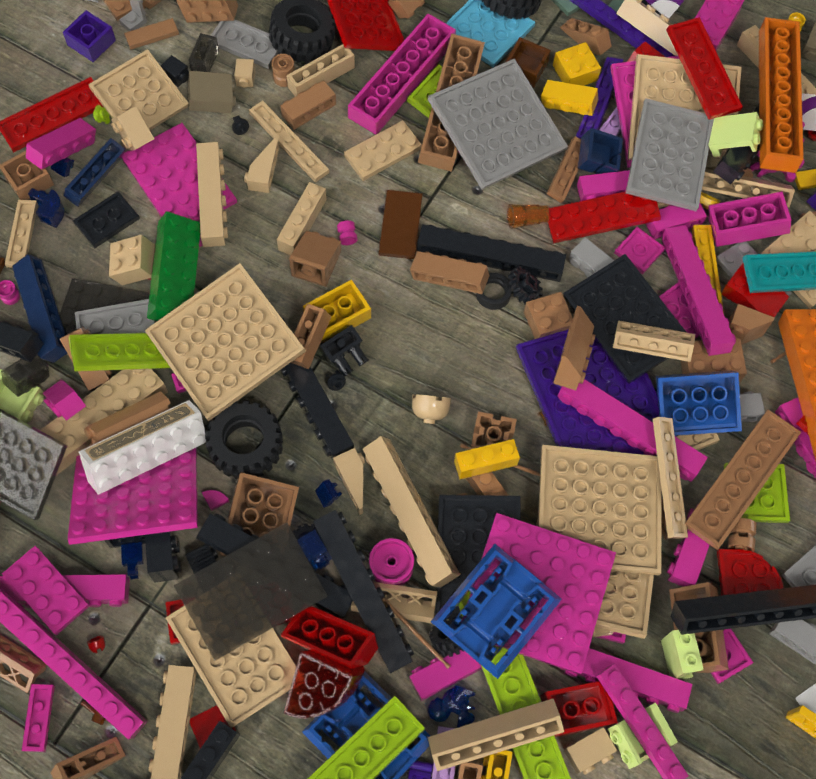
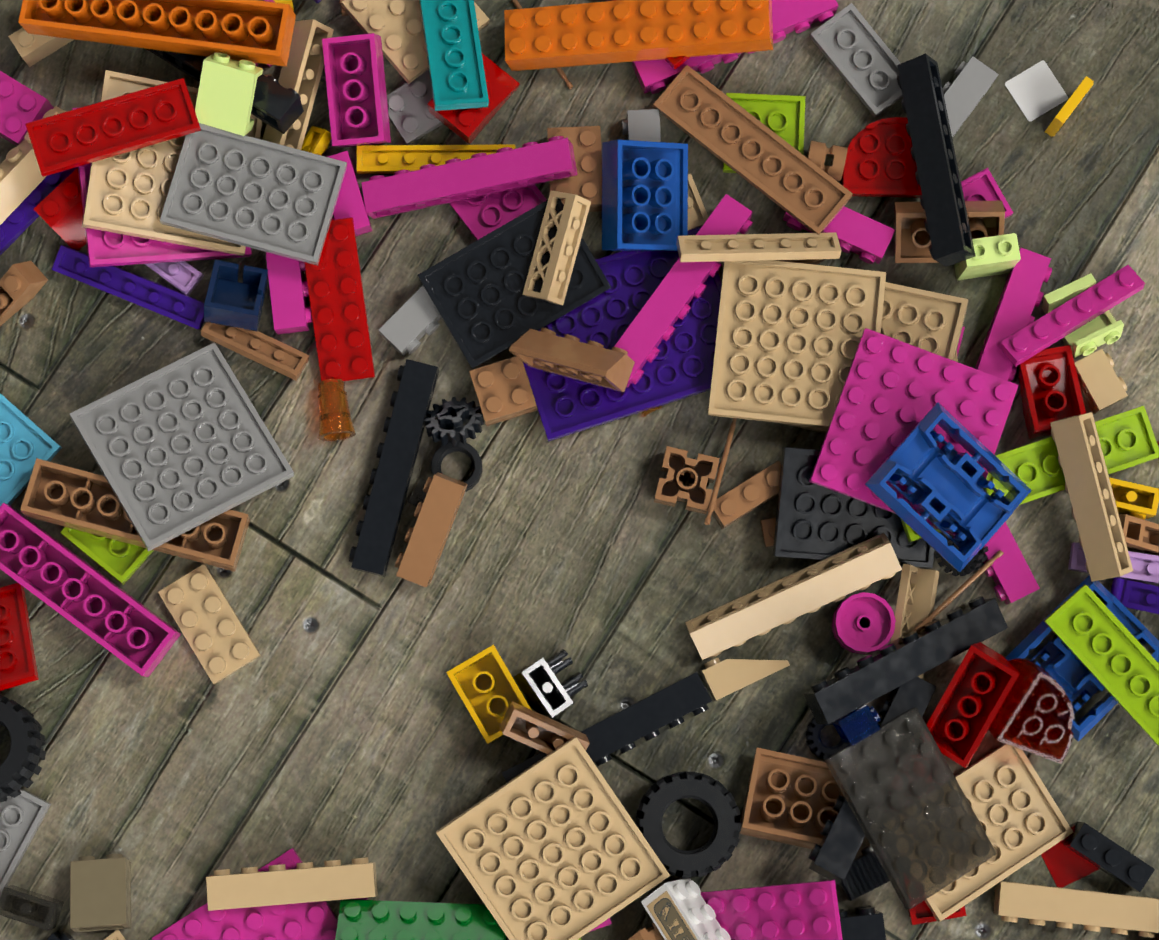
camera: 85 degrees left, 15 degrees up
dark pink tile [202,490,229,511] -> none
black plate [232,115,249,135] -> none
tan brick [234,59,255,88] -> none
tan slope [244,138,280,193] -> none
tan plate [249,100,329,183] -> none
medium nougat wheel [271,54,295,87] -> none
tan brick [277,182,327,255] -> none
medium nougat brick [280,80,336,130] -> none
tan brick [287,44,355,97] -> none
medium nougat slope [289,231,341,287] -> none
clear blue tile [315,479,342,508] -> none
black plate [326,370,346,391] -> none
dark pink wheel [337,220,358,246] -> none
reddish brown tile [379,190,423,259] -> none
tan cylinder [412,394,451,424] -> none
clear blue animal [427,685,476,728] -> none
yellow brick [454,439,520,480] -> none
reddish brown piece [505,37,551,88] -> none
yellow brick [541,80,598,116] -> none
yellow brick [553,42,601,86] -> none
dark pink tile [614,227,666,275] -> none
medium nougat slope [728,304,775,345] -> none

